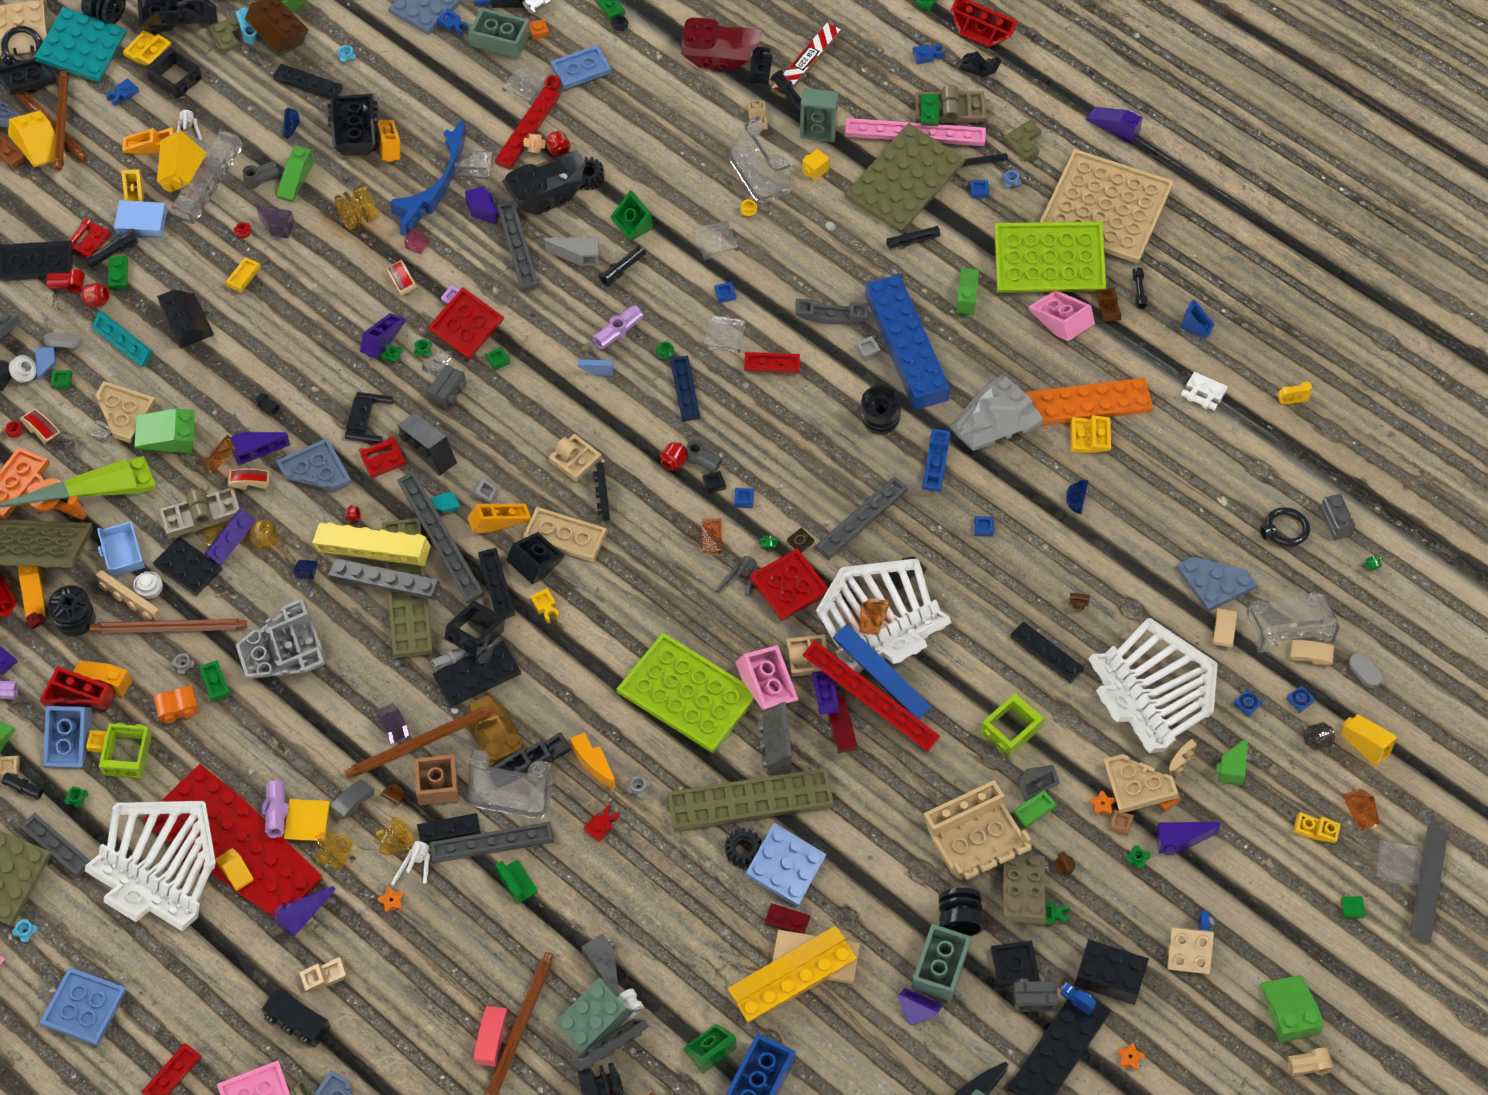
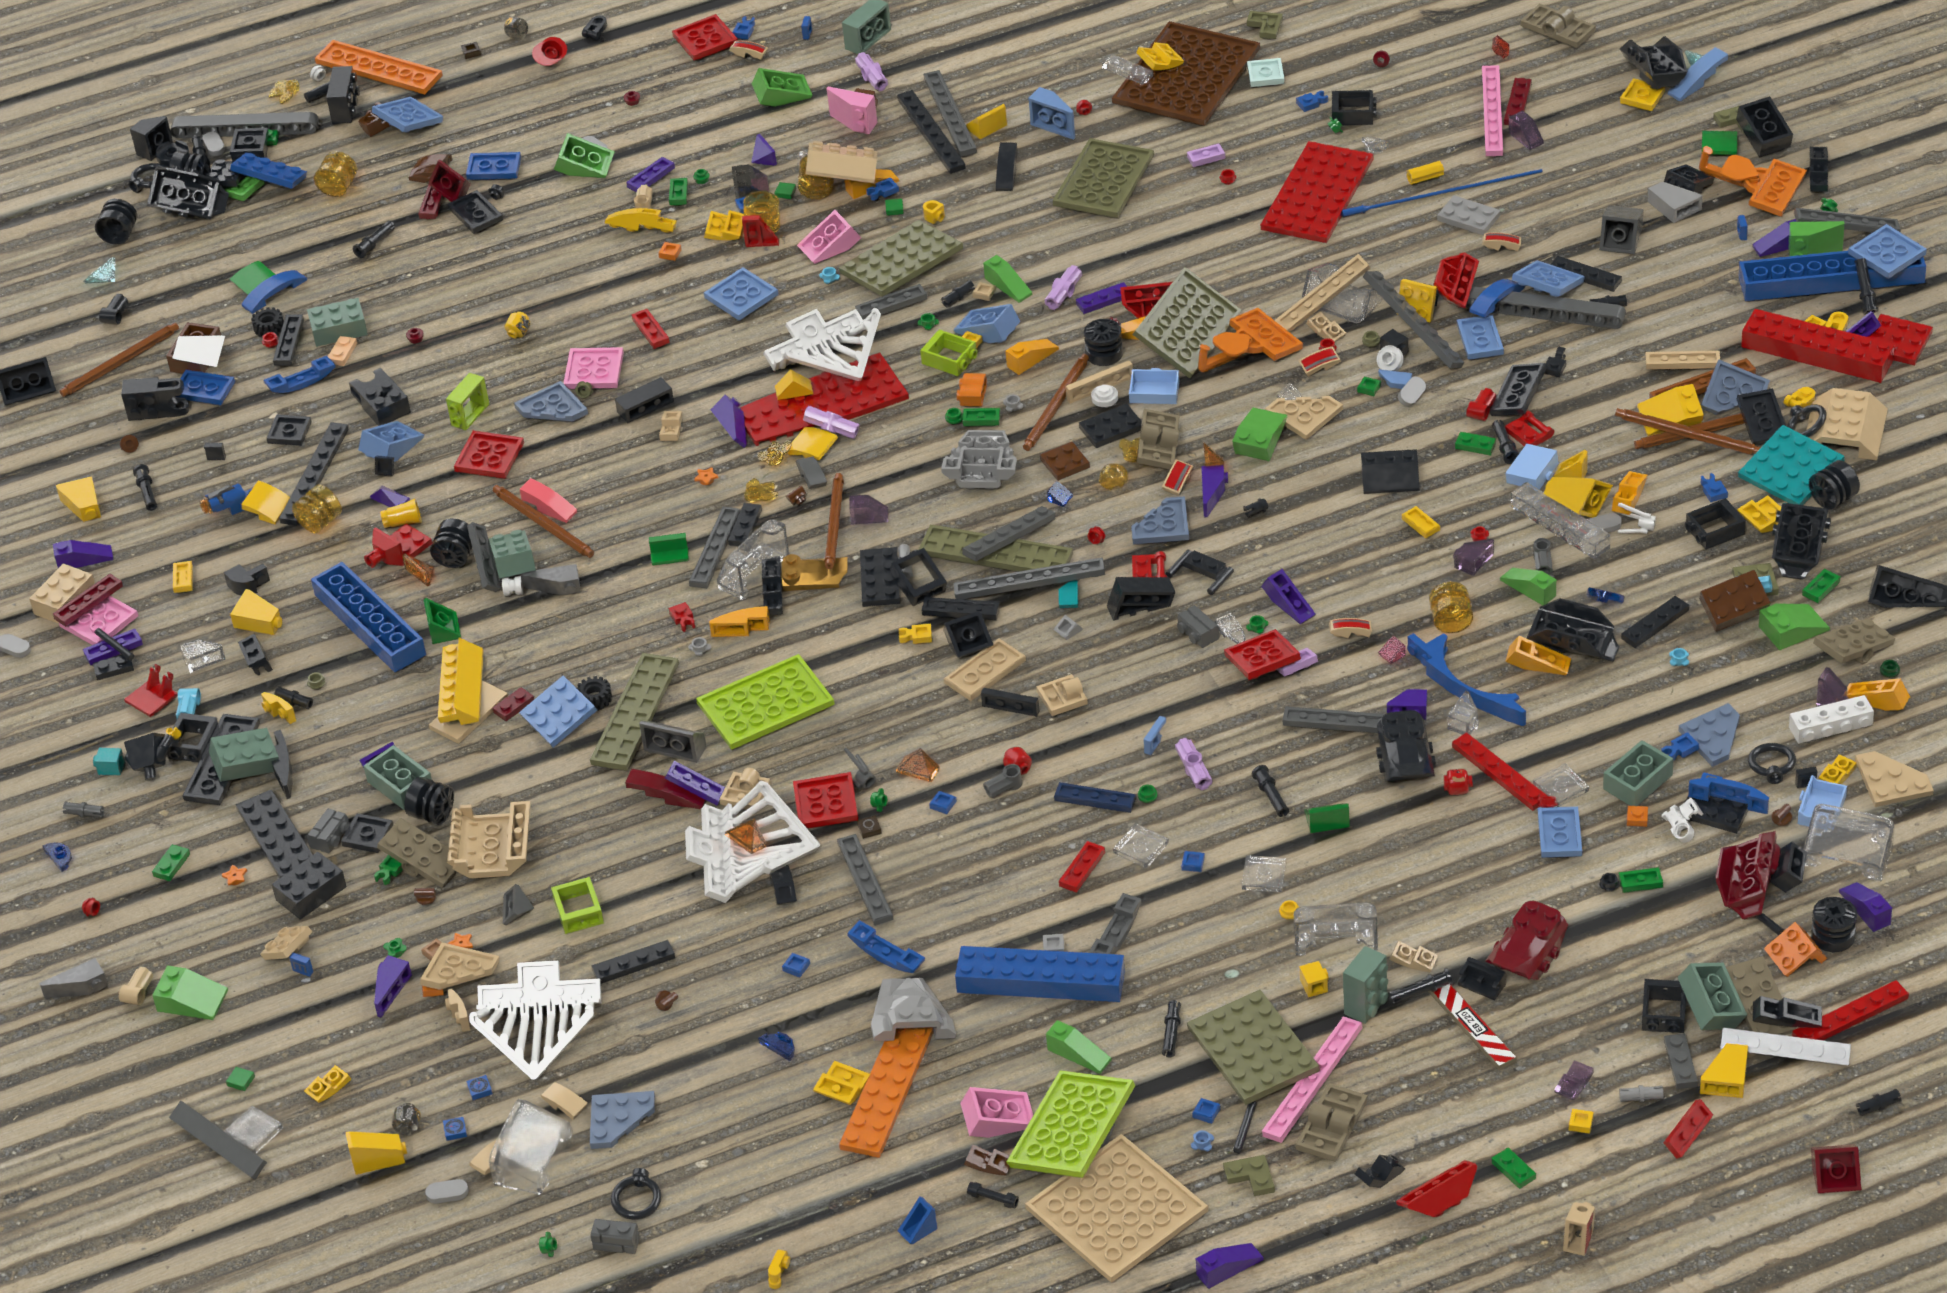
camera: 120 degrees right, 15 degrees down
lime plate [0,456,156,508] -> none
red wedge [39,666,116,711] -> none
red head [81,283,110,308] -> none
teal plate [92,312,153,366] -> none
dark purple plate [205,508,256,565] -> none
light yellow brick [312,522,431,566] -> none
green plate [382,344,403,363] -> none
white plant [391,841,431,886] -> none
medium nougat brick [414,754,459,805] -> none
light orange slope [467,504,531,533] -> none
green tile [485,347,510,371] -> none
light nougat gear [524,134,545,153] -> none
light grey slope [544,237,599,266] -> none
black tyre [580,157,604,190] -> none
black tile [702,471,726,494] -> none
bright pink slope [735,645,798,710] -> none
red plate [802,640,940,752] -> none
blue tile [832,624,932,719] -> none
black wheel [861,384,901,434] -> none
blue plate [912,44,944,65] -> none
green plate [921,94,939,126] -> none
bright green tile [1012,790,1057,829] -> none
blue plate [1060,982,1096,1016] -> none
white plate [1181,371,1228,411] -> none
bright green slope [1215,740,1248,785] -> none
clear orange slope [1342,788,1379,831] -> none
none -> green plate [945,408,963,424]
none -> reddish brown plate [1040,442,1090,481]

